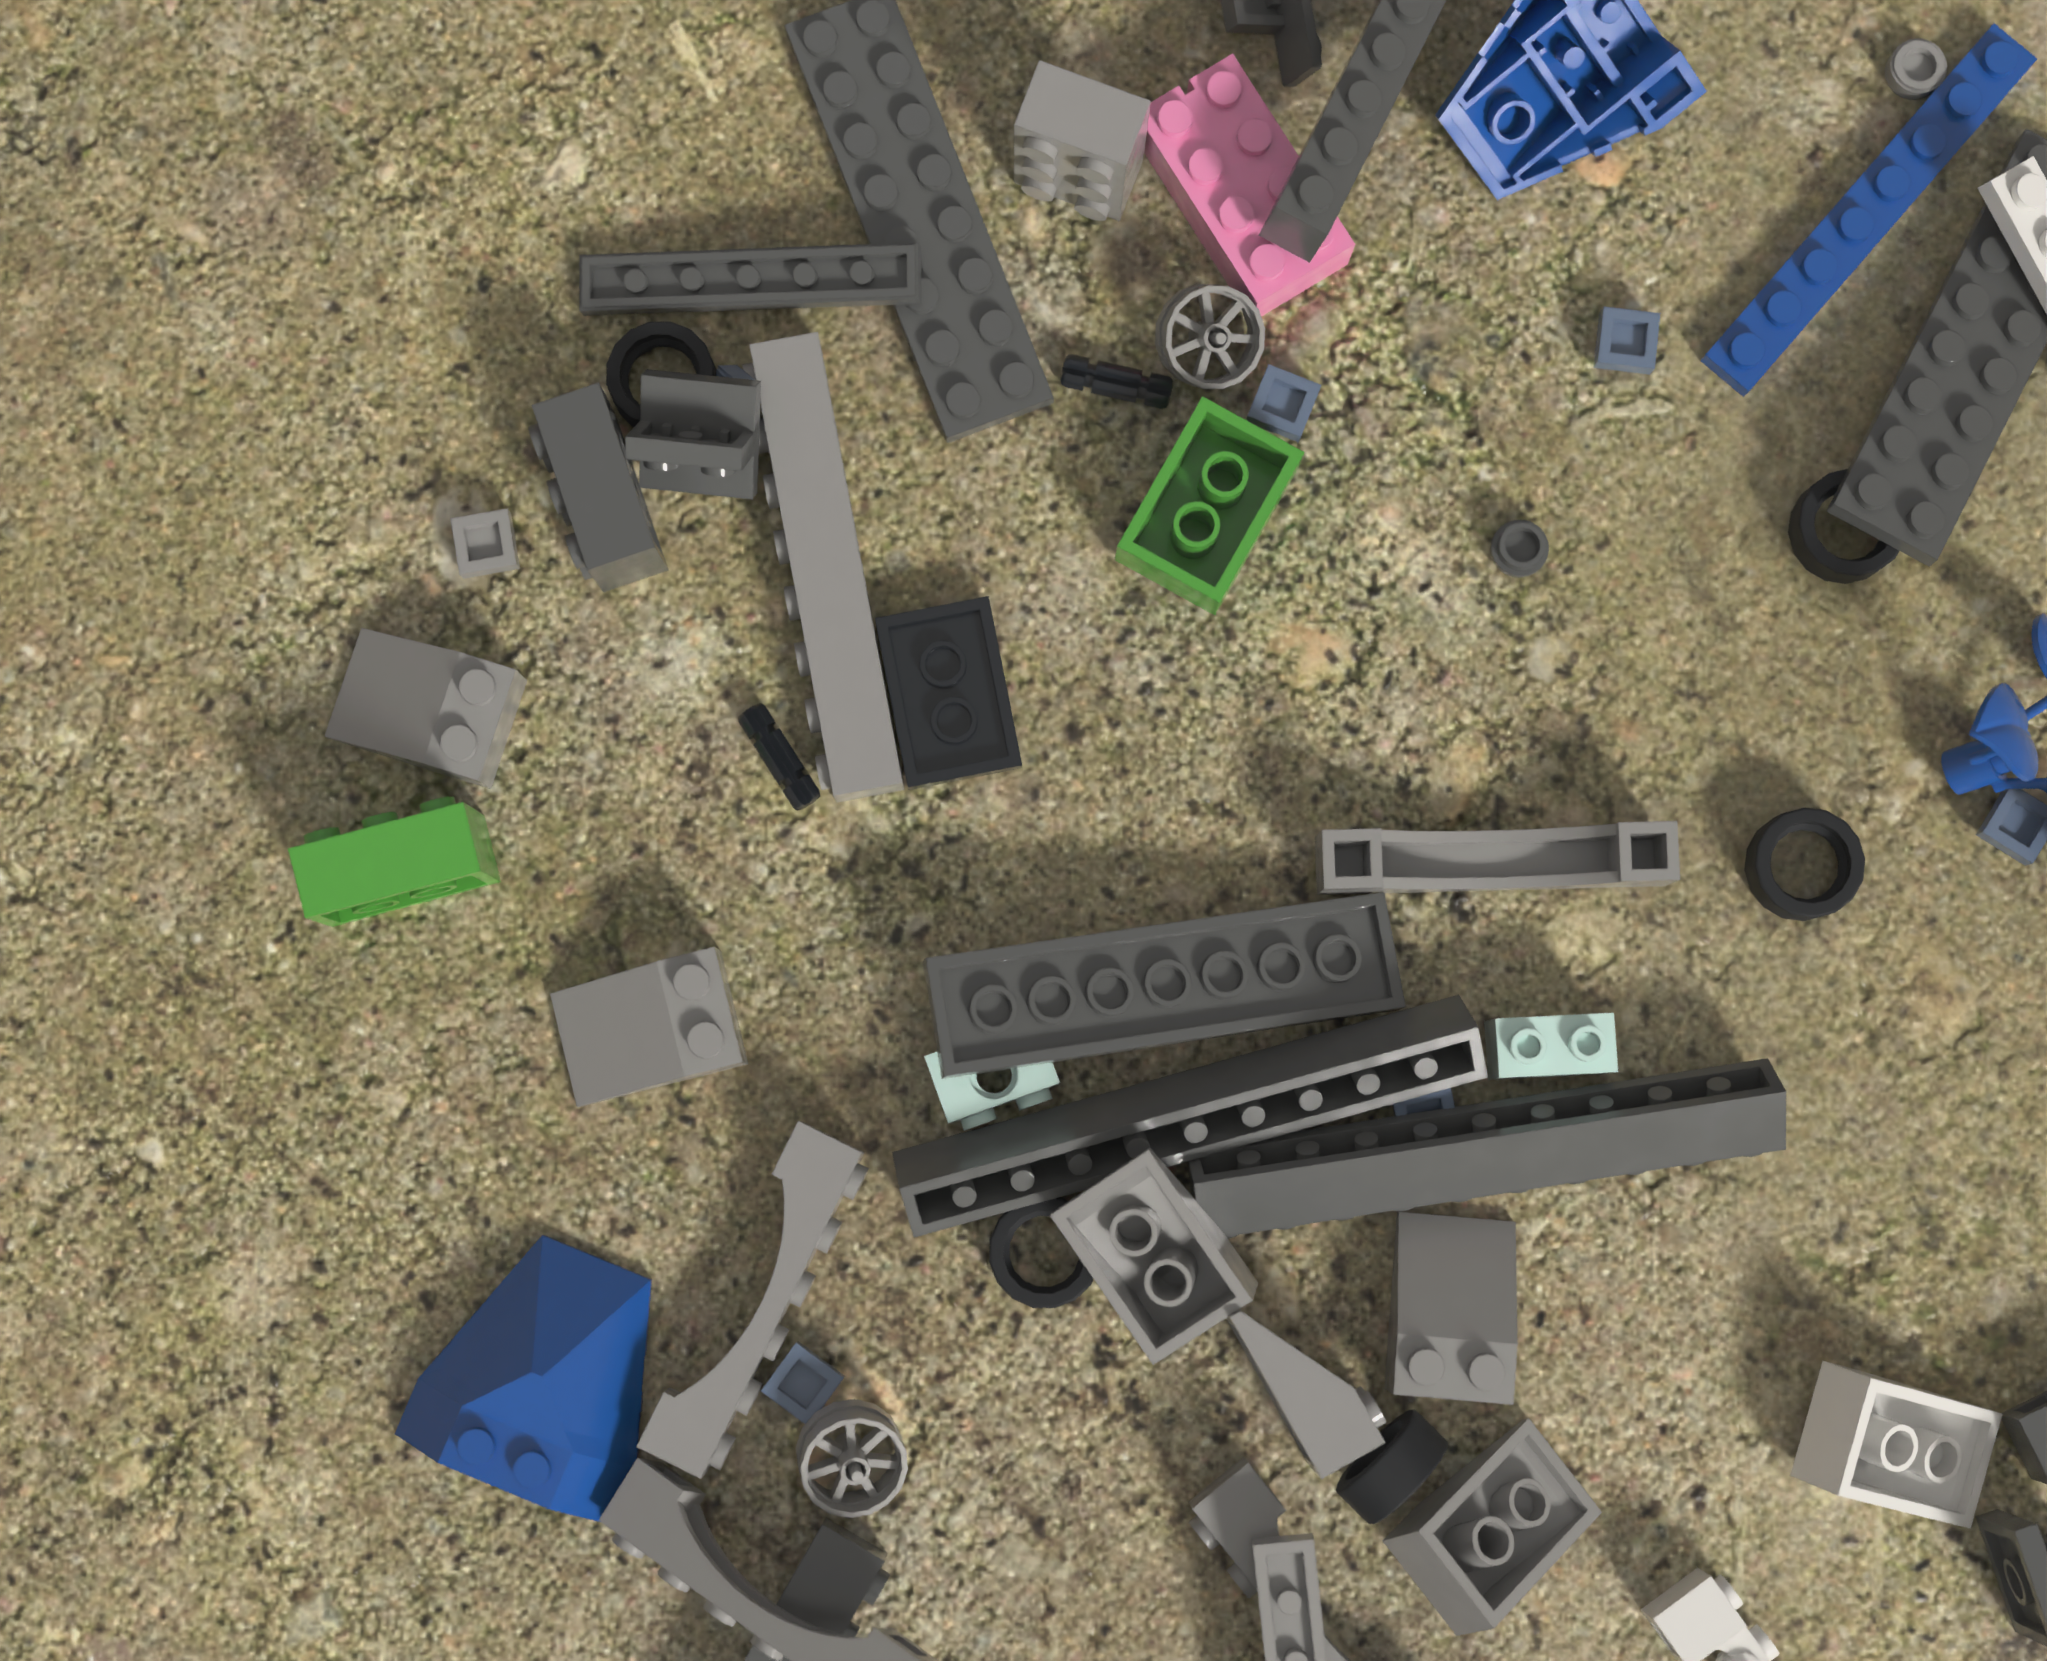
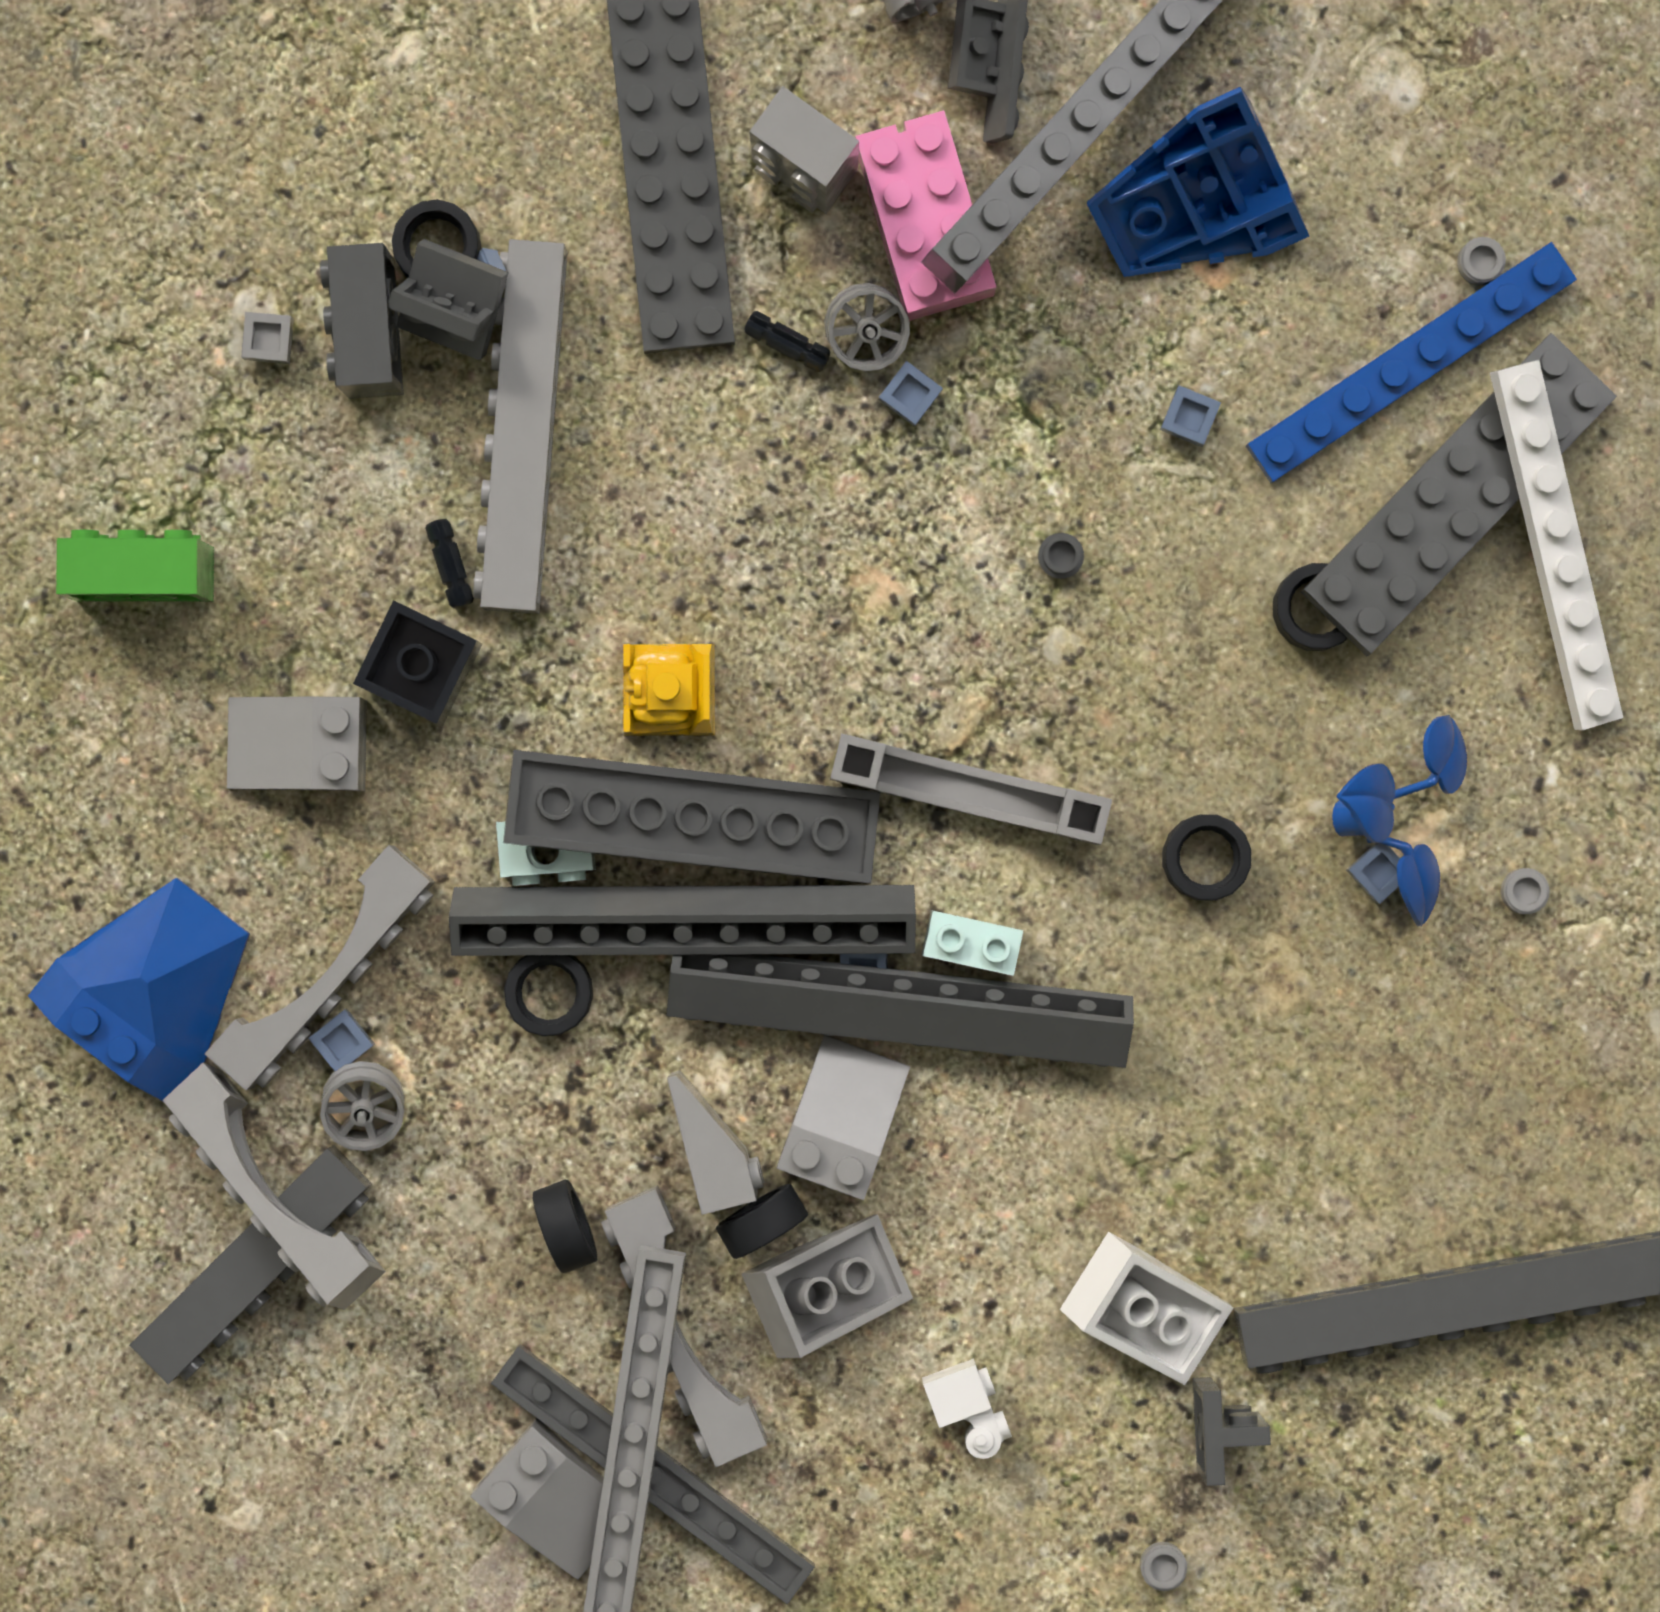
camera: 15 degrees right, 5 degrees up
light grey slope [324,628,527,789] -> none
dark grey tile [579,242,921,316] -> none
black plate [875,596,1022,790] -> none
light grey slope [1050,1148,1258,1365] -> none
bright green brick [1115,396,1305,615] -> none
none -> black brick [353,600,482,726]
none -> black tyre [532,1179,597,1273]
none -> yellow brick [623,644,715,736]

